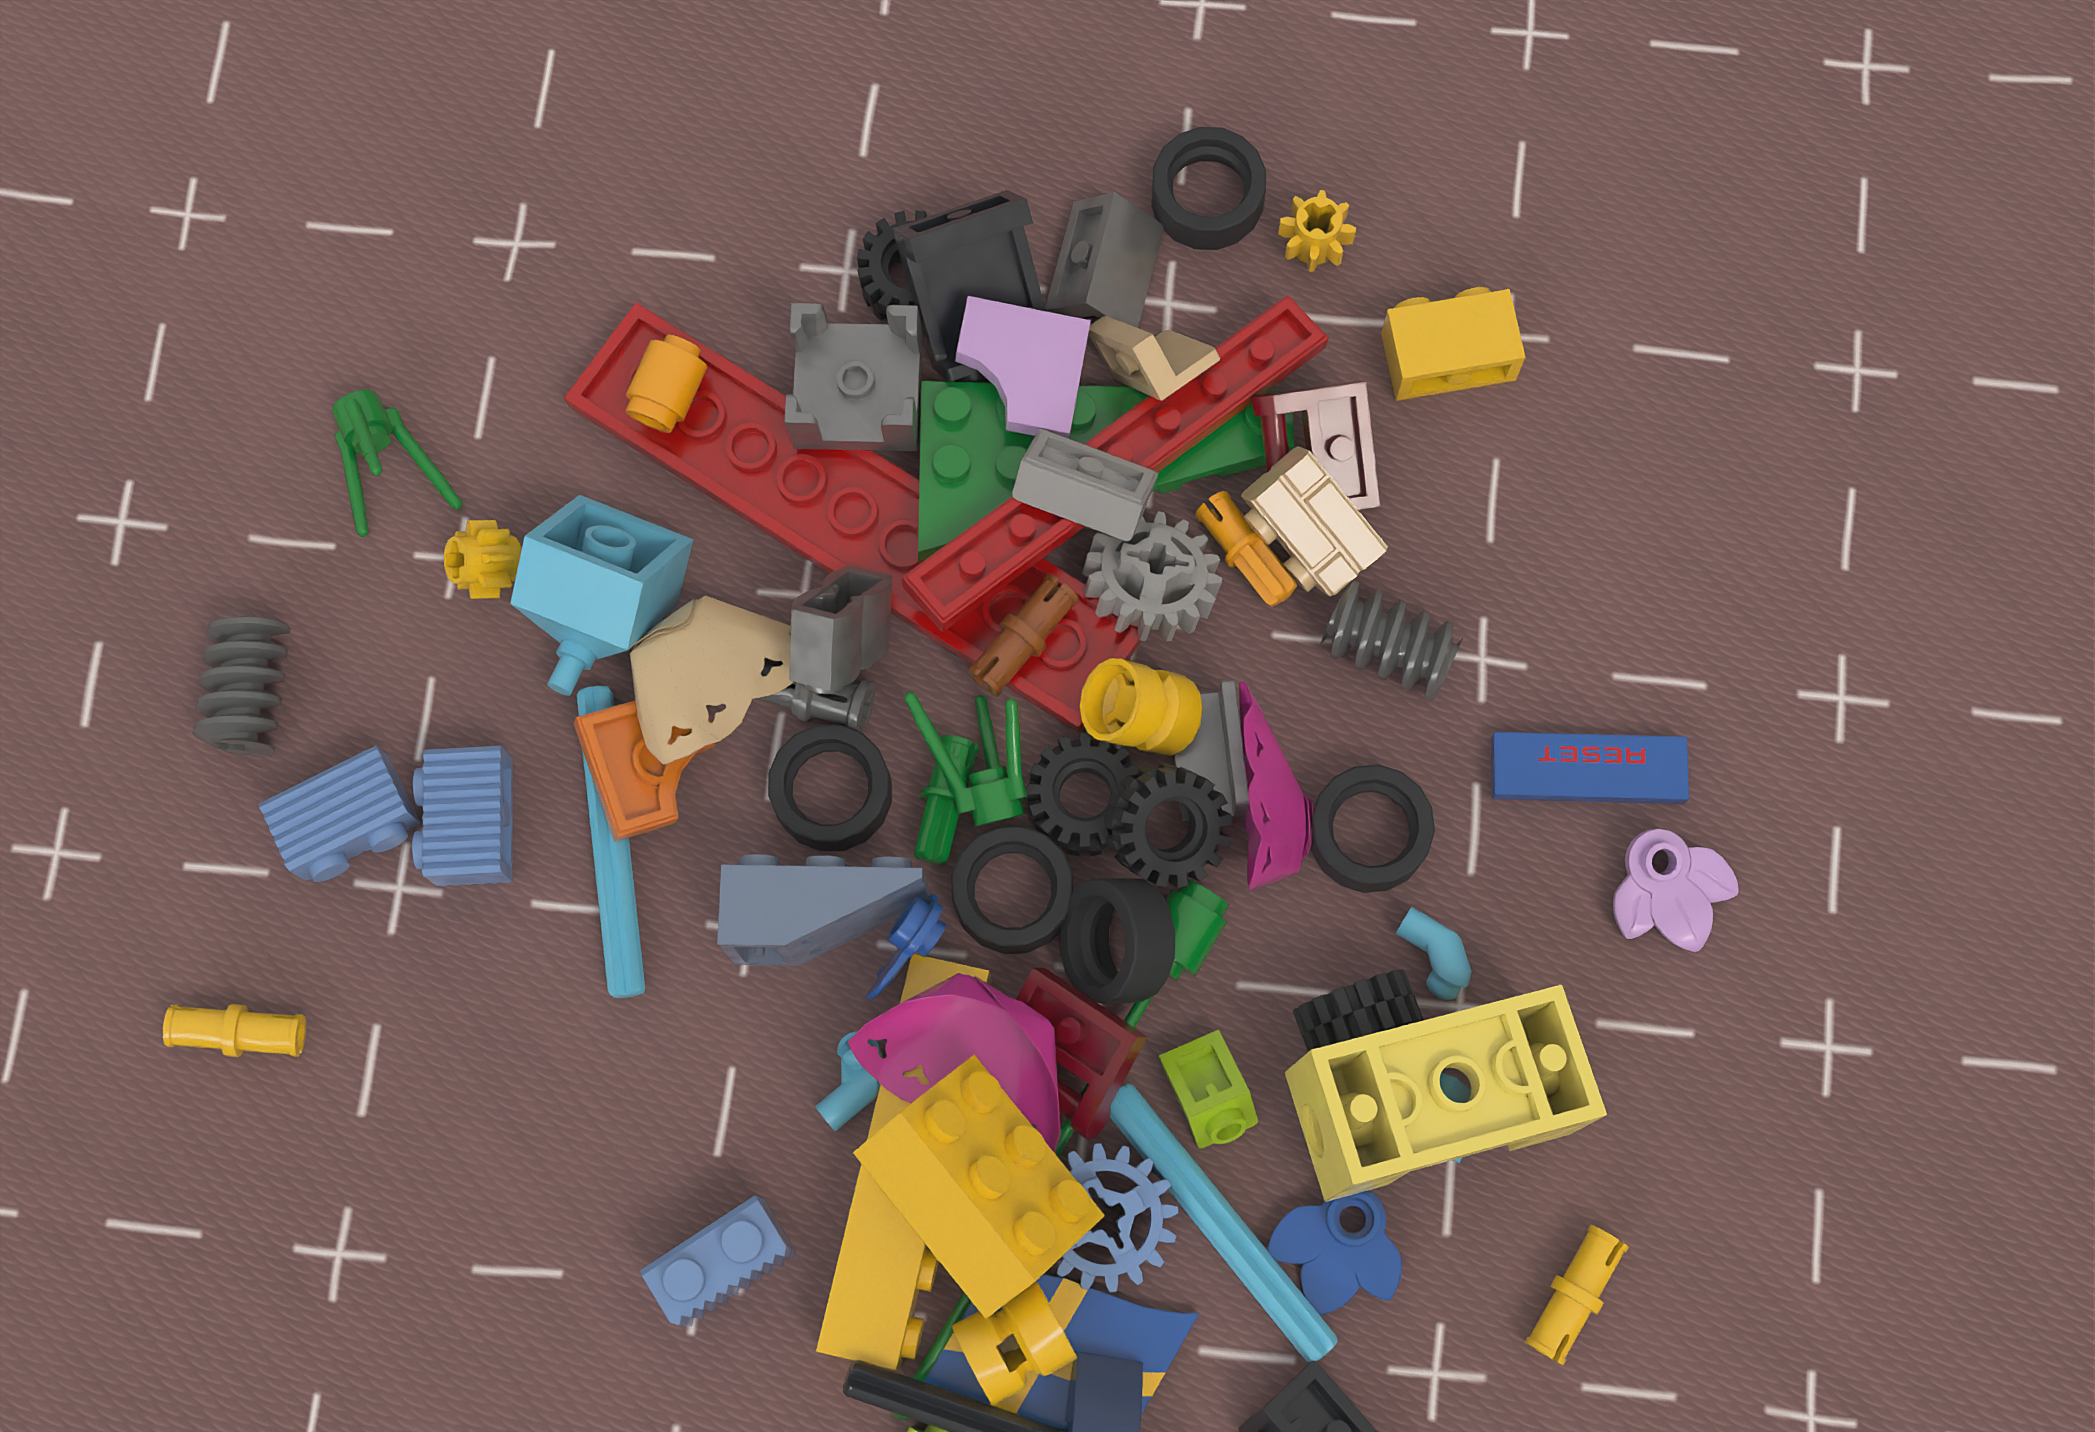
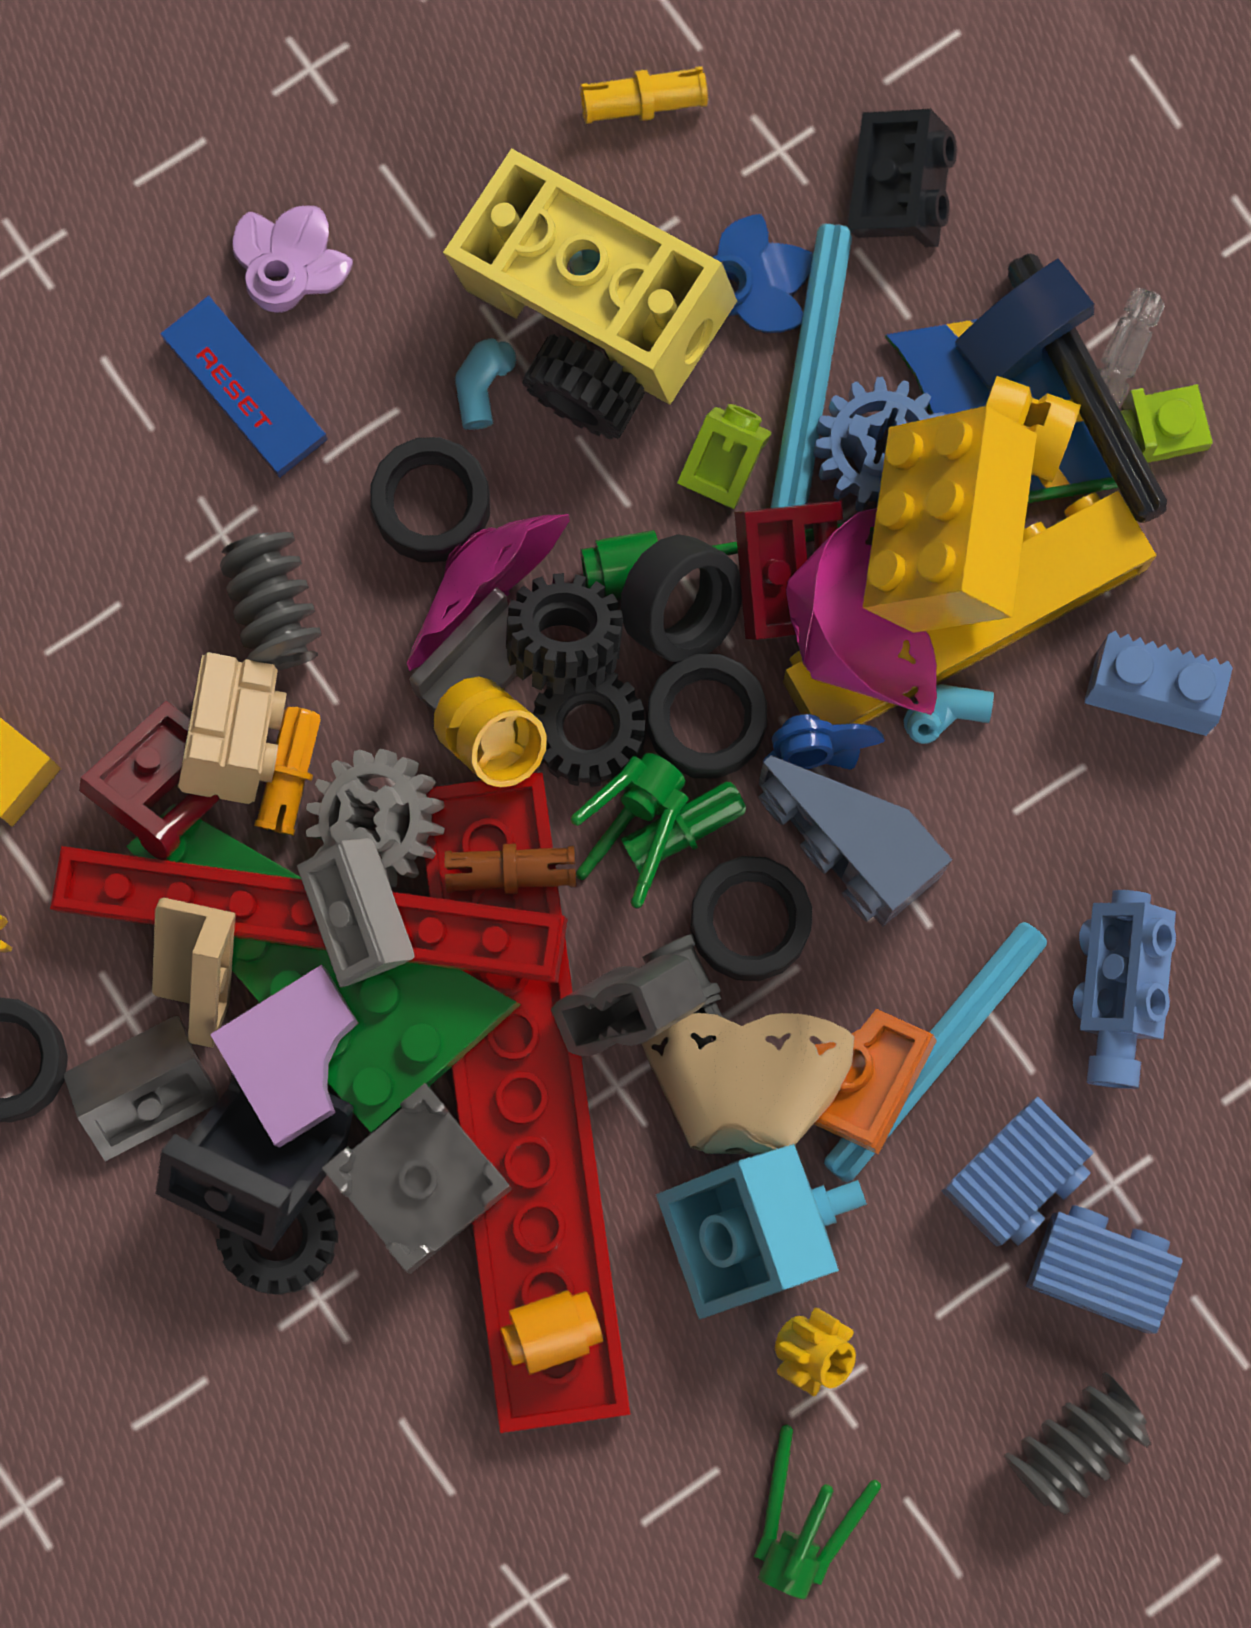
camera: 135 degrees left, 5 degrees up
none -> medium blue brick [1073,890,1176,1089]

